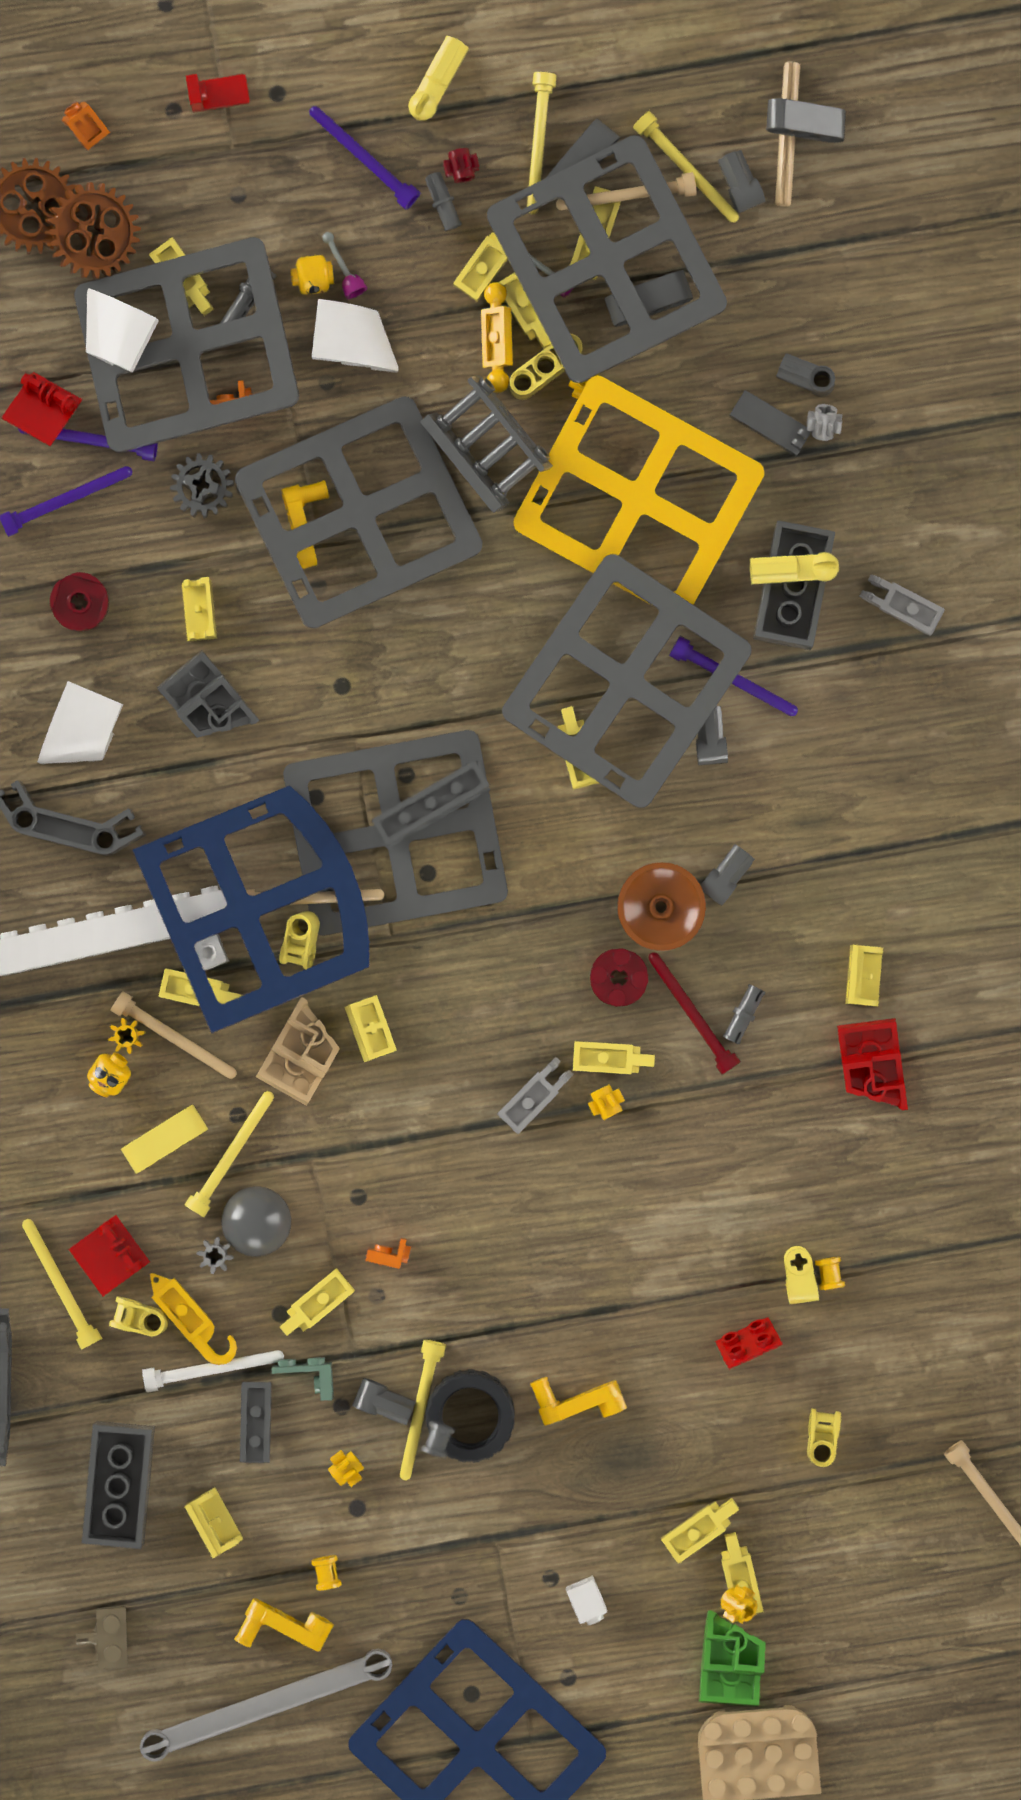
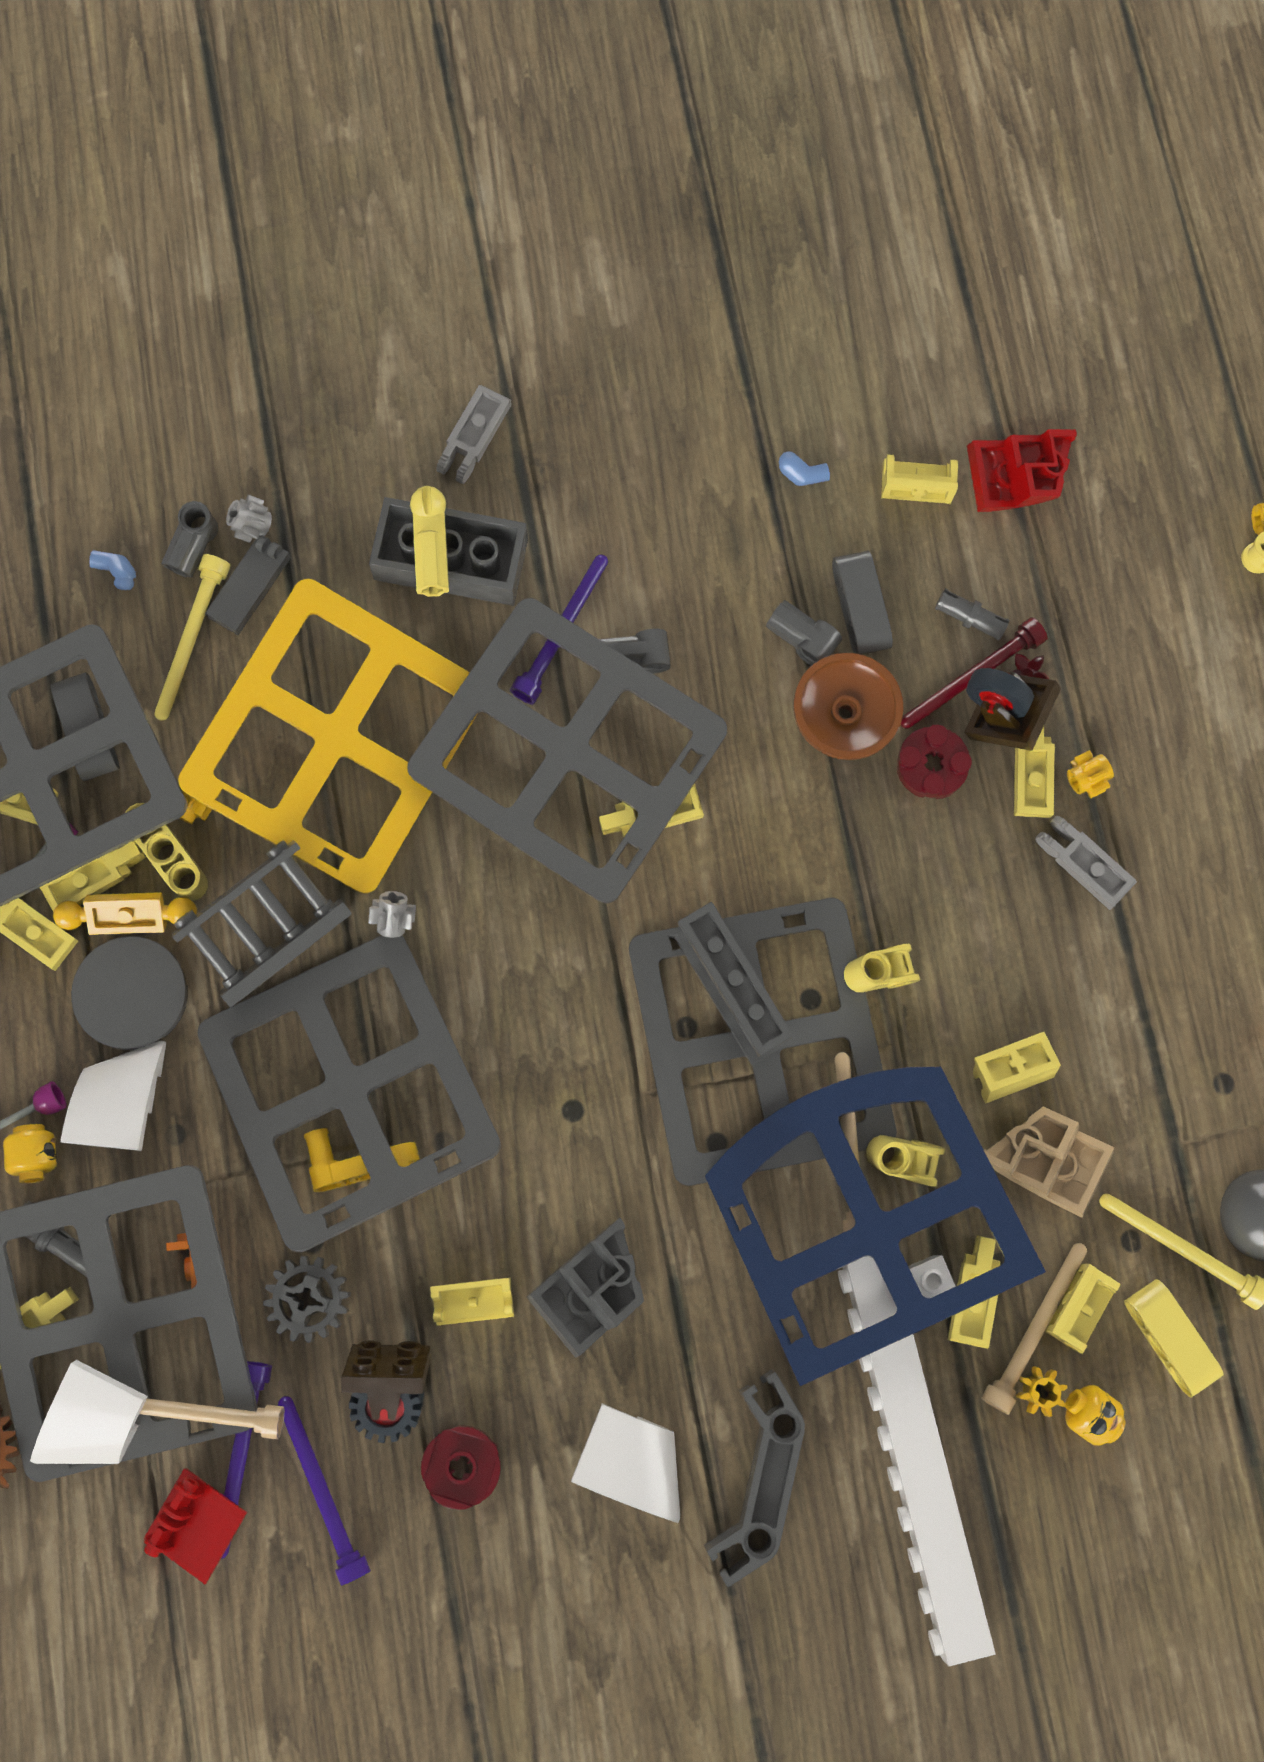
camera: 95 degrees left, 10 degrees down
none -> dark grey tile [71,936,188,1050]
none -> medium blue arm [90,550,136,590]
none -> tan piece [139,1398,284,1440]
none -> light yellow piece [155,554,231,721]
none -> dark brown plate [341,1340,430,1443]
none -> light grey gear [368,891,416,938]
none -> medium blue arm [779,452,830,486]
none -> dark grey beam [832,551,893,655]
none -> light yellow piece [844,944,920,992]
none -> dark brown plate [964,668,1061,751]
none -> dark red plant [1012,653,1049,679]
none -> light yellow hinge [1045,1264,1121,1354]

